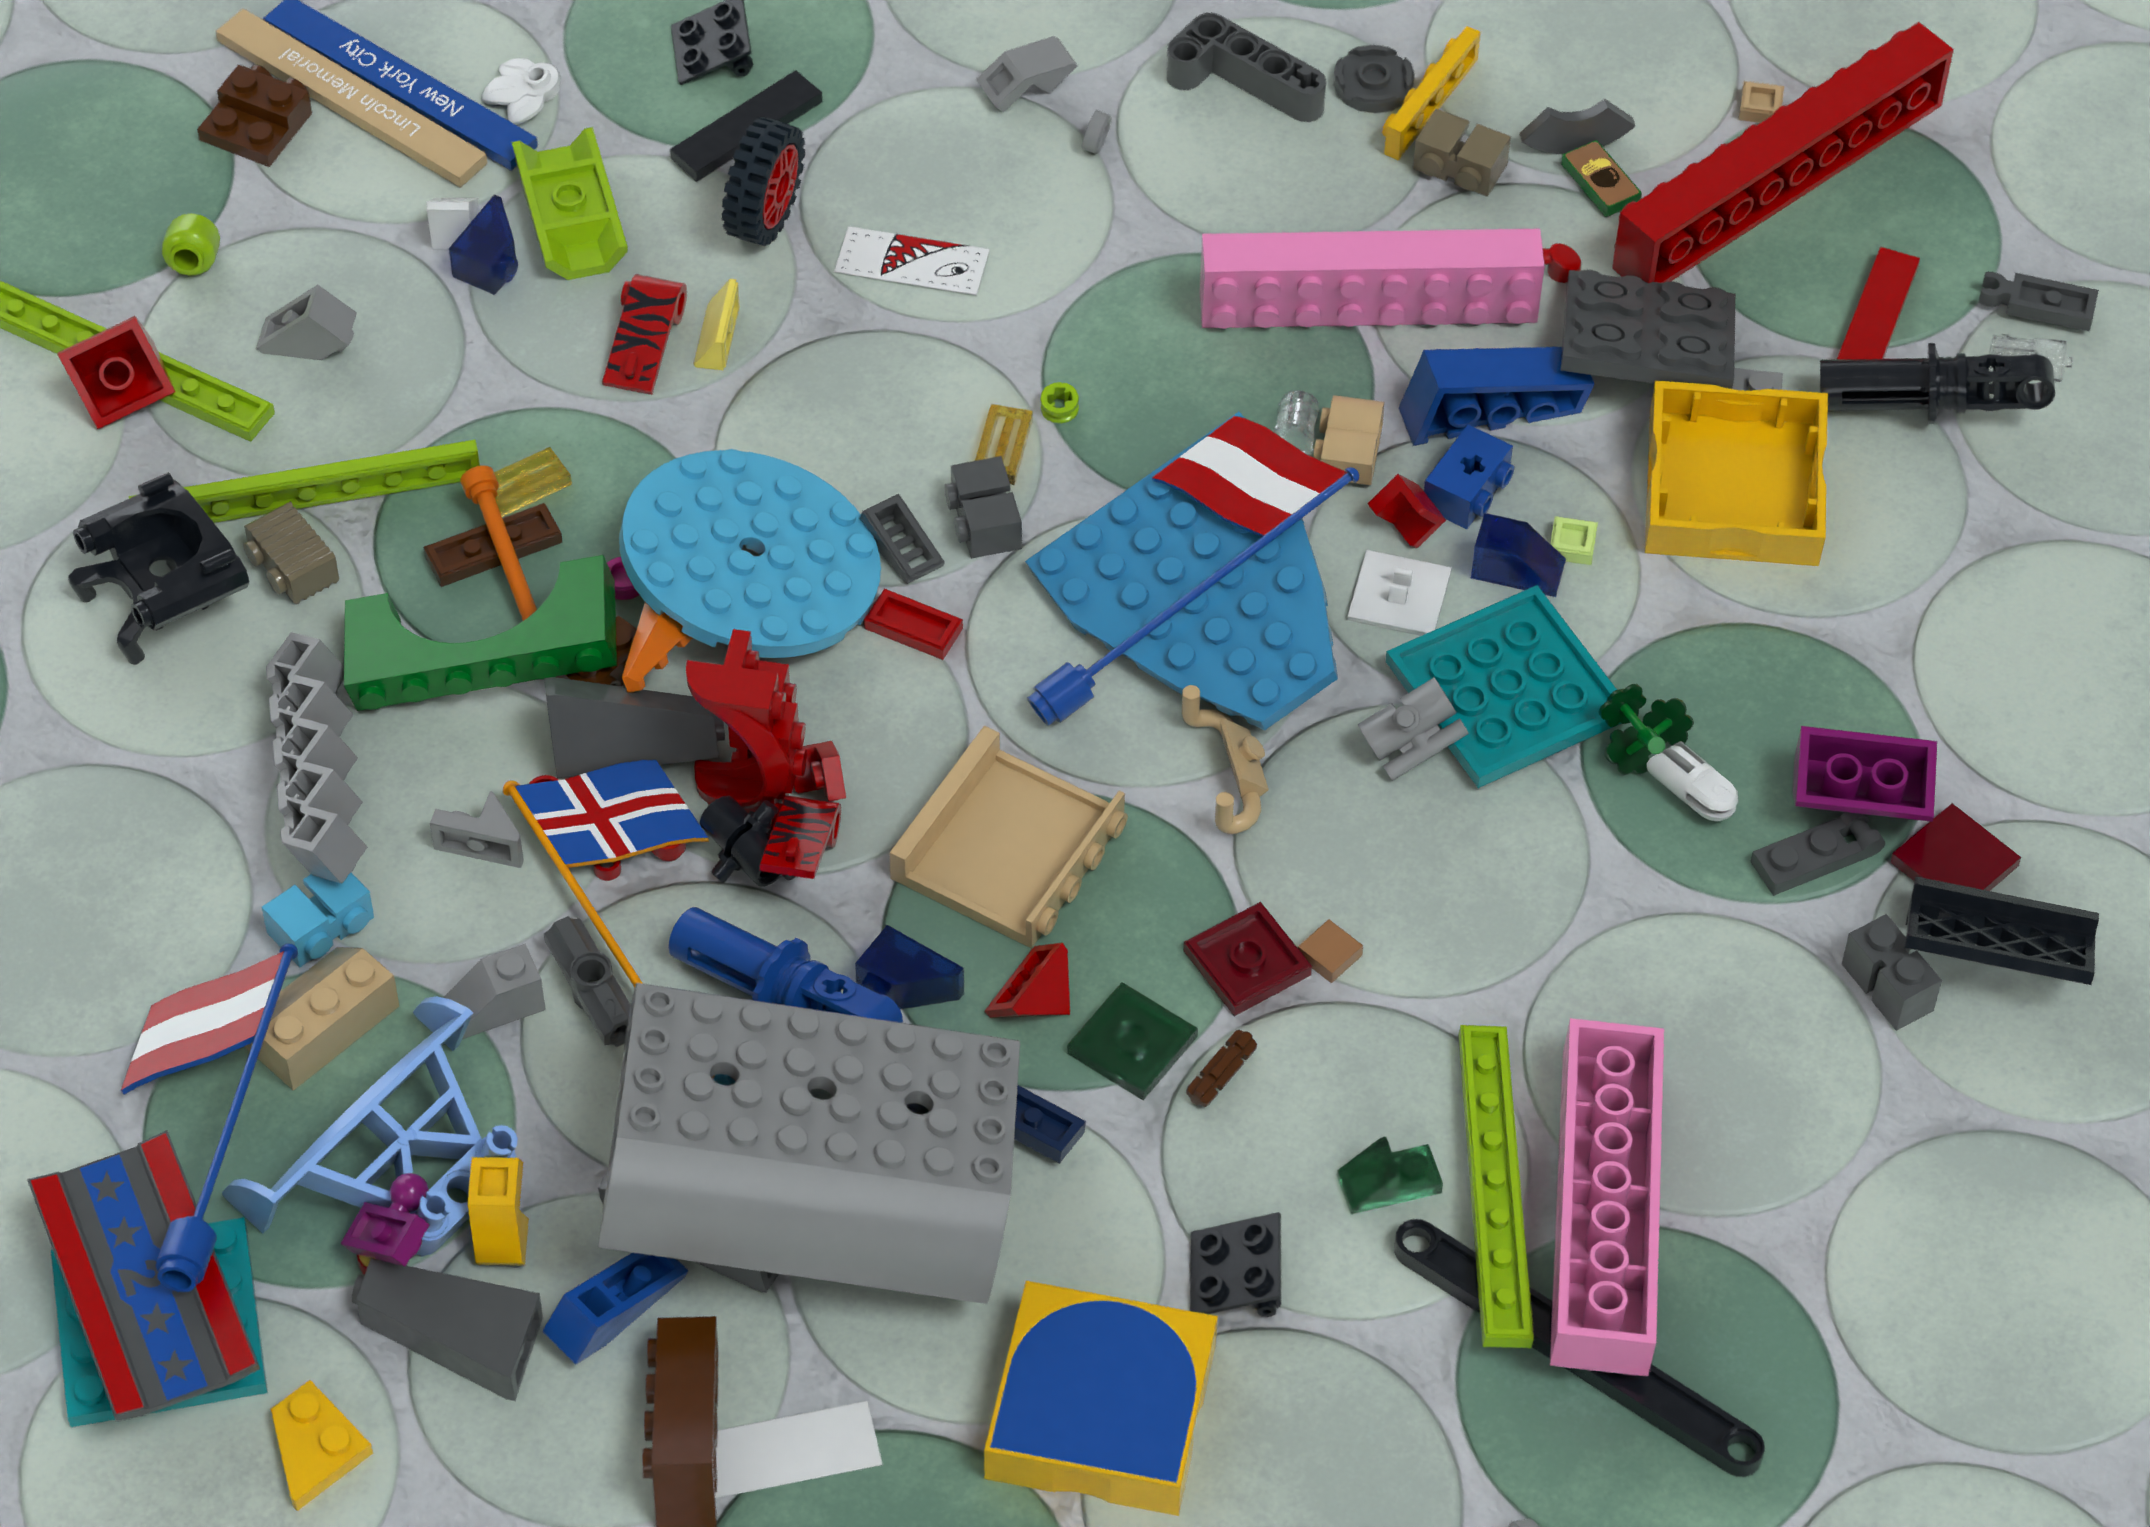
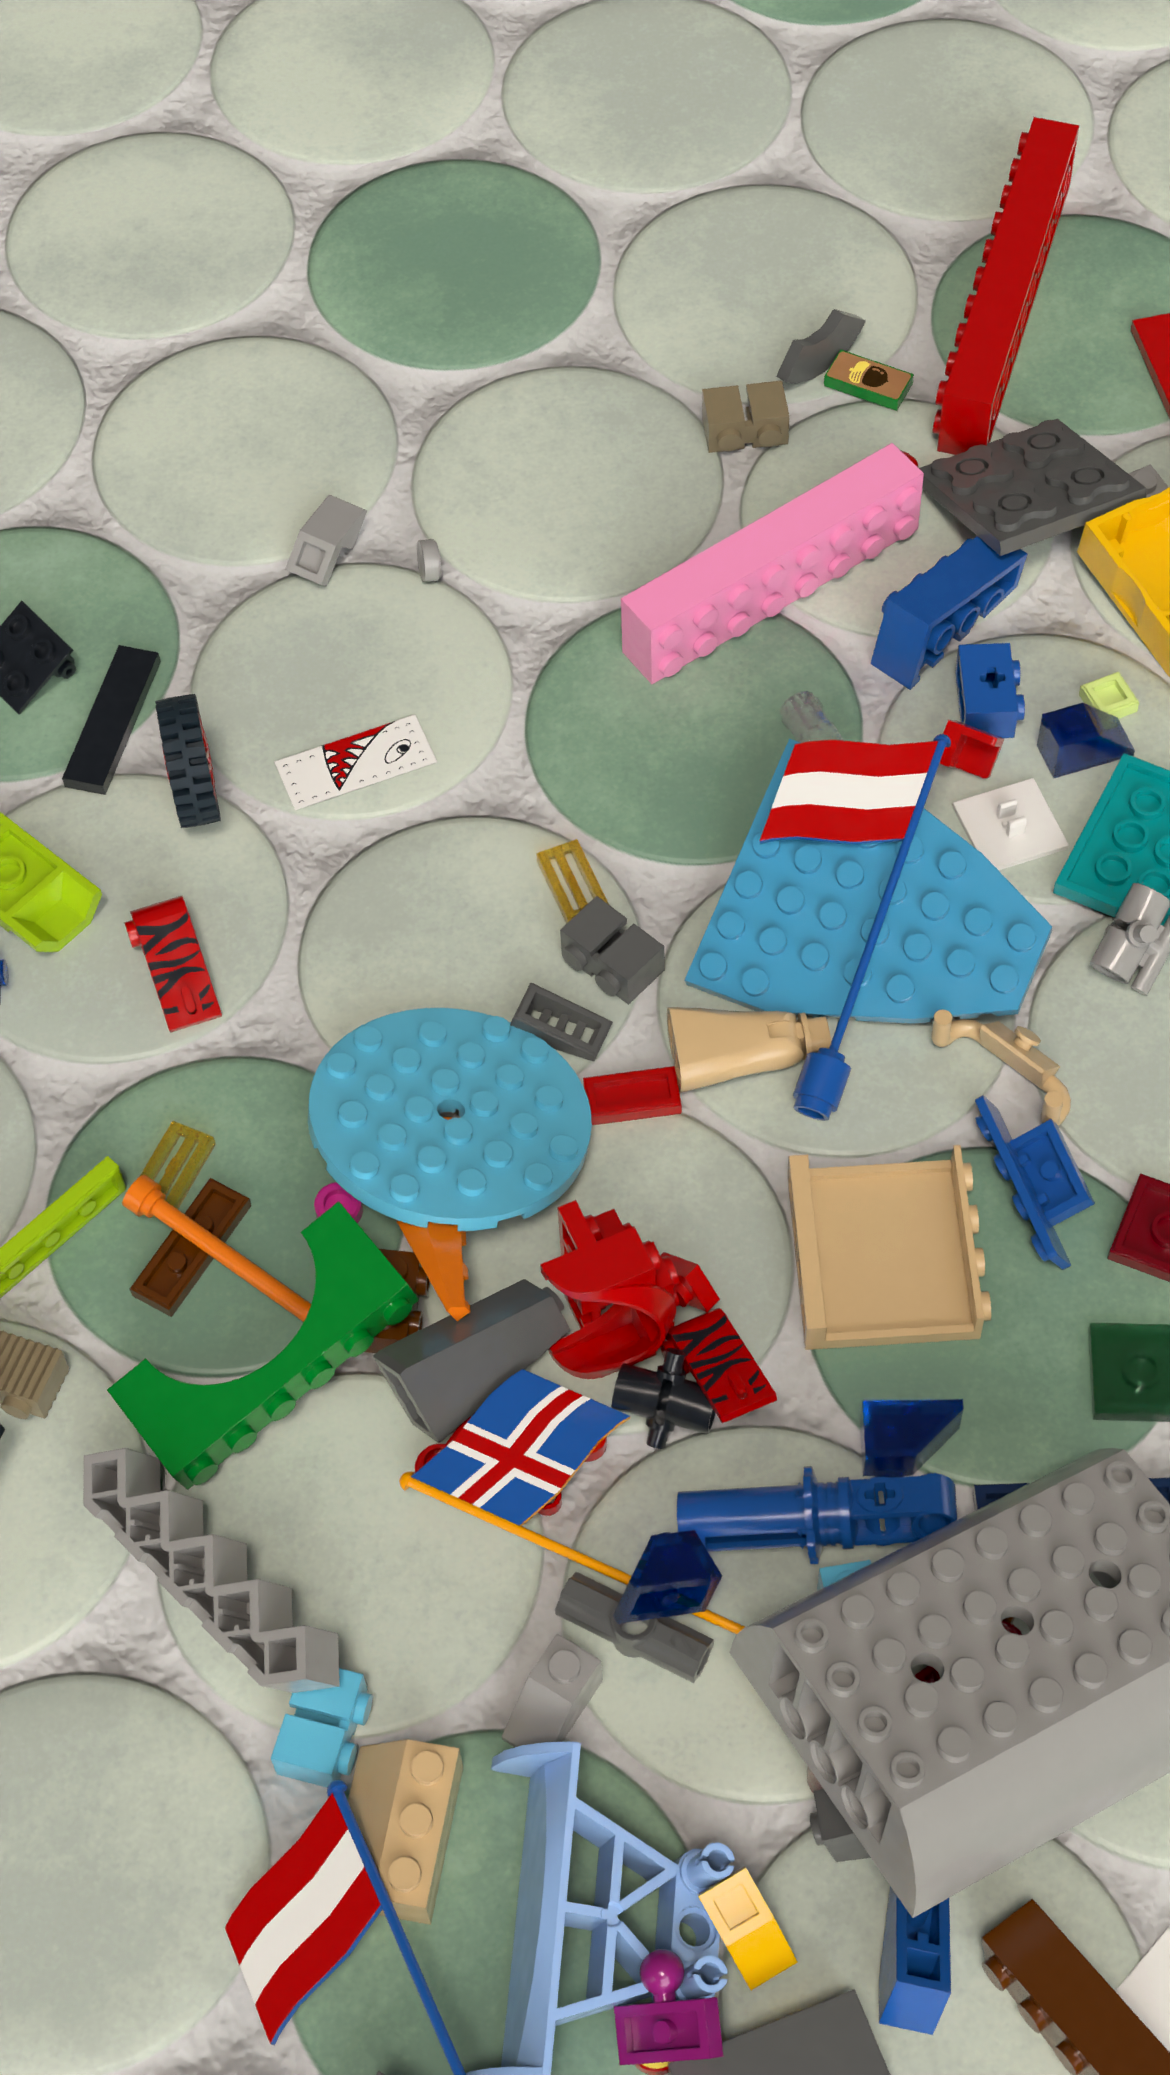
camera: 30 degrees left, 5 degrees up
light grey slope [430,791,524,868] -> none
light yellow slope [694,279,740,370] -> none
red slope [984,942,1070,1018] -> none
lime bush [1040,382,1079,423] -> none
dark grey beam [1166,13,1326,122] -> none
tan brick [1313,395,1384,485] -> none
dark grey tile [1333,45,1415,113] -> none
yellow plate [1382,26,1481,160] -> none
tan tile [1739,81,1784,123] -> none
none -> clear blue slope [613,1530,722,1624]
none -> tan piece [667,1007,831,1093]
none -> blue bracket [975,1095,1095,1270]

